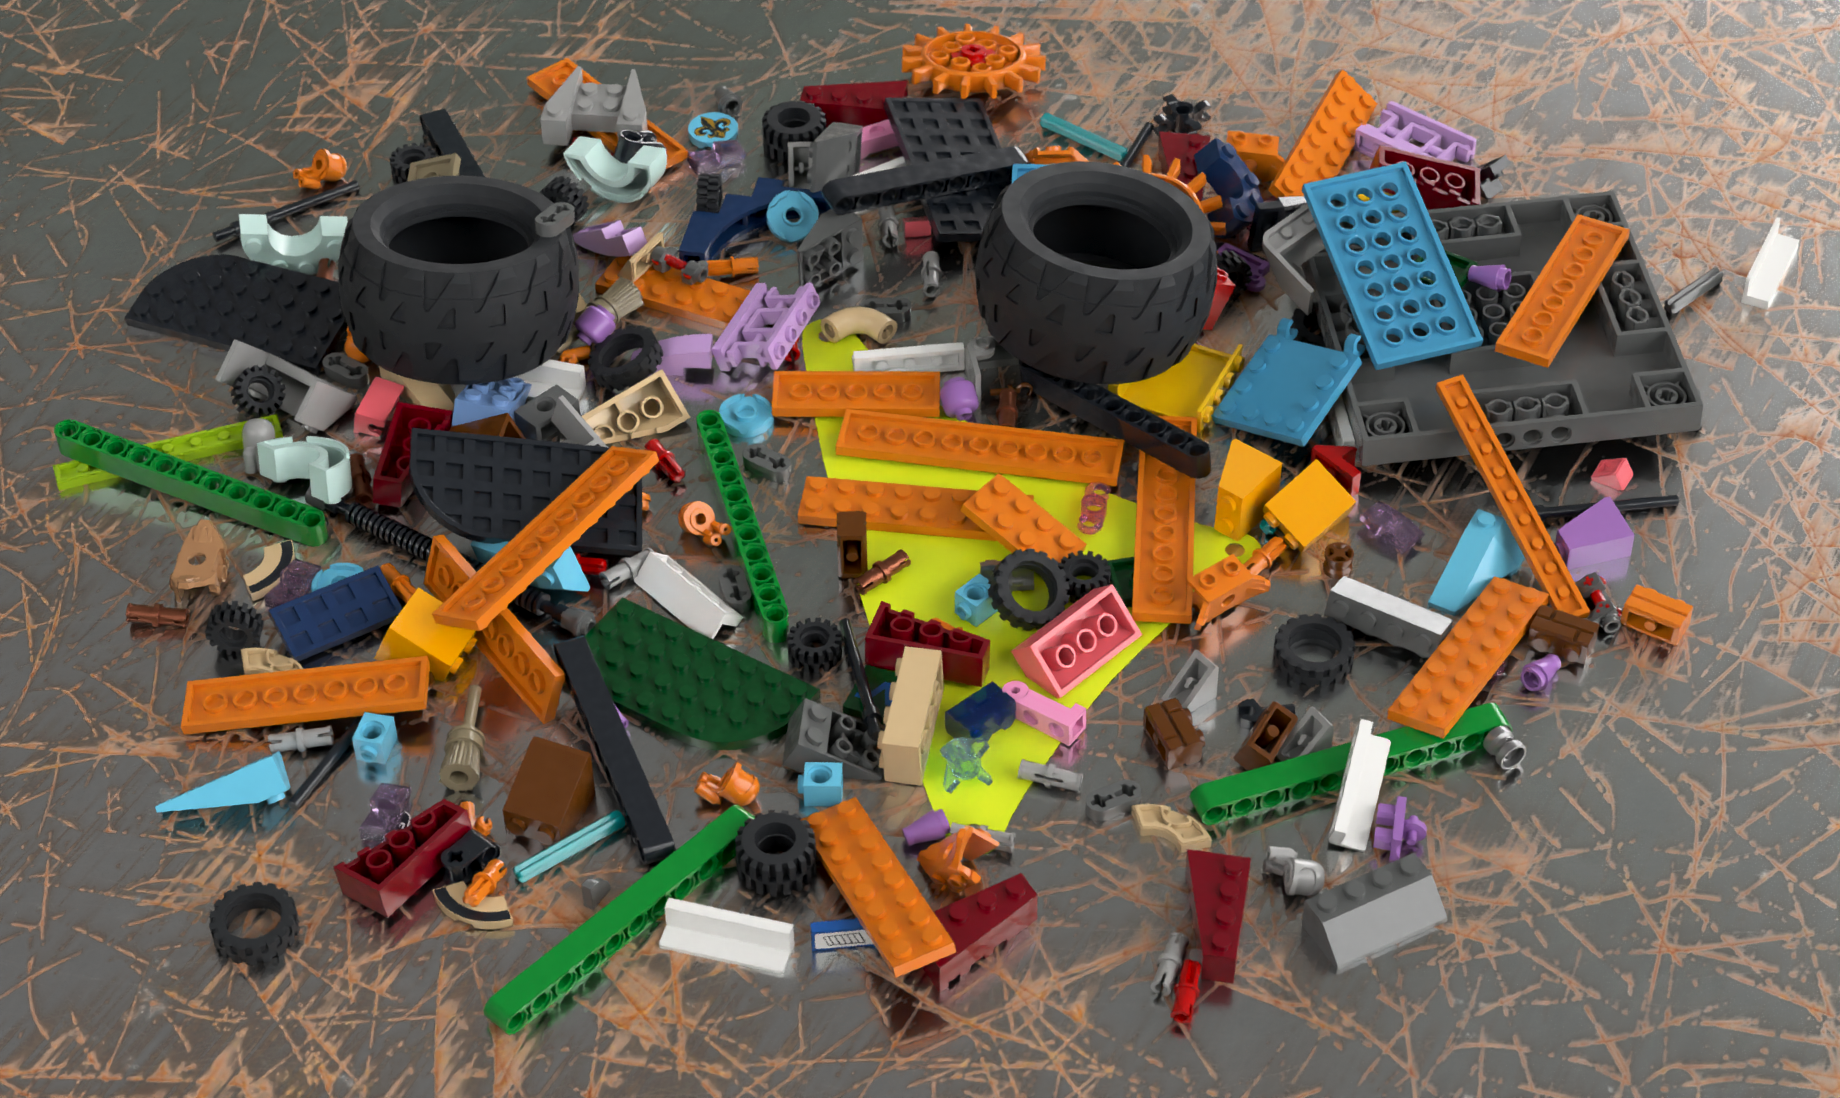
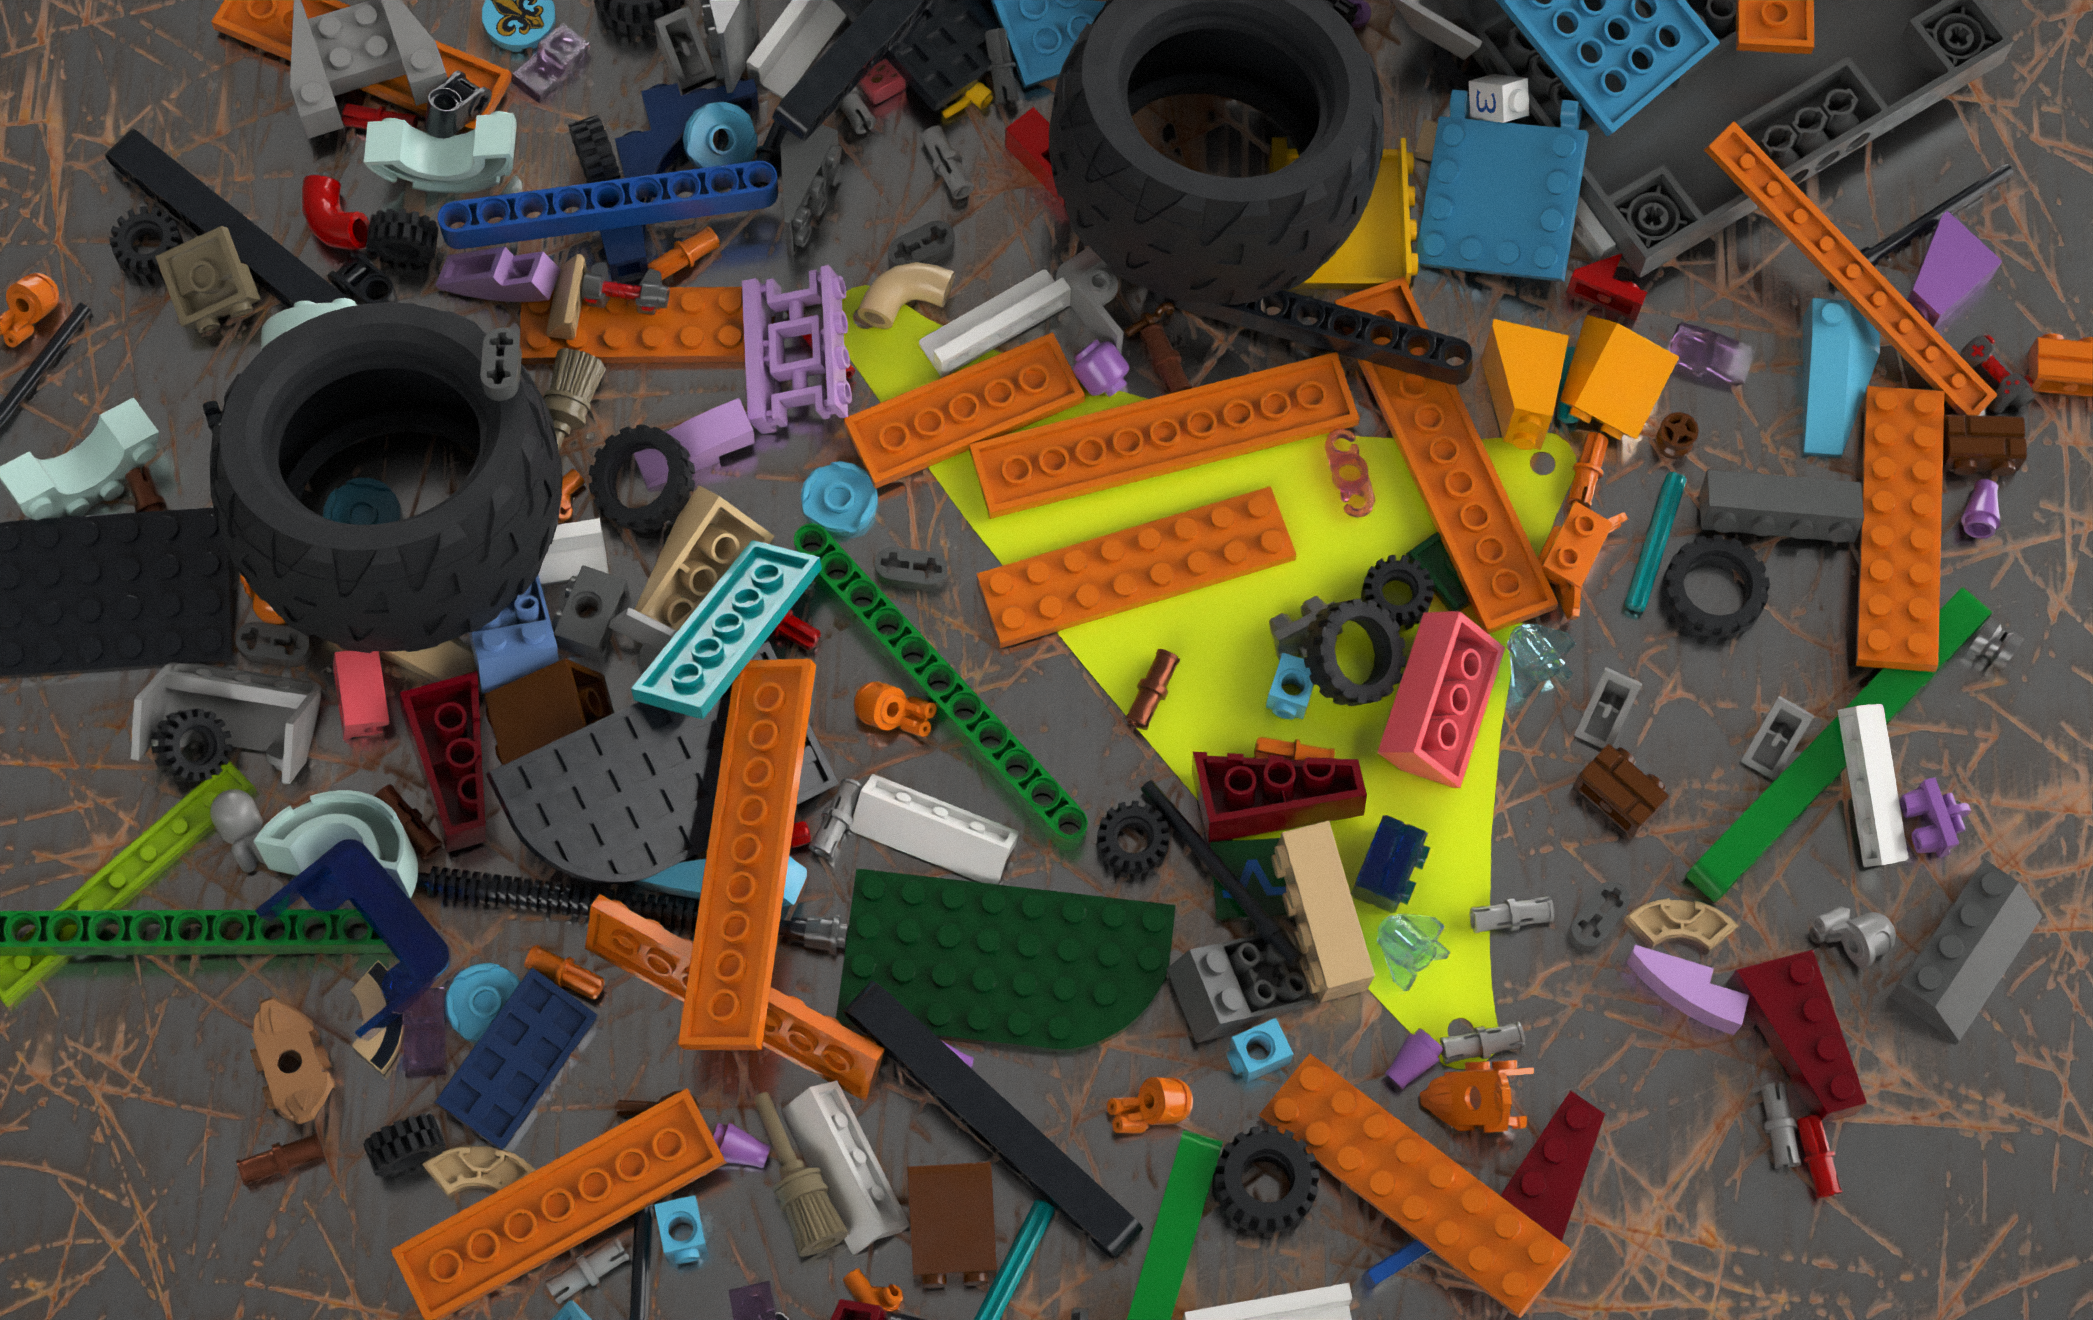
camera: 30 degrees left, 25 degrees up
light orange slope [374,587,479,682] -> none
medium lavender head [575,304,616,346] -> none
dark grey beam [718,565,752,614] -> none
reddish brown brick [837,511,868,578] -> none
orange plate [960,473,1087,566] -> none
bright pink leg [1002,681,1087,746] -> none
reddish brown brick [1233,701,1298,771] -> none
black bar [1237,699,1295,730] -> none
coral slope [1591,458,1633,491] -> none
none -> clear blue windscreen [255,839,451,1041]
none -> red cylinder [302,175,369,250]
none -> blue beam [437,161,779,249]
none -> teal plate [631,540,822,719]
none -> medium lavender cone [713,1122,771,1169]
none -> white panel [782,1081,910,1254]
none -> yellow hand [941,82,993,119]
none -> white brick [1469,74,1529,123]
none -> clear light blue brick [1507,624,1576,699]
none -> teal axle [1625,472,1687,613]
none -> lavender slope [1626,945,1749,1035]

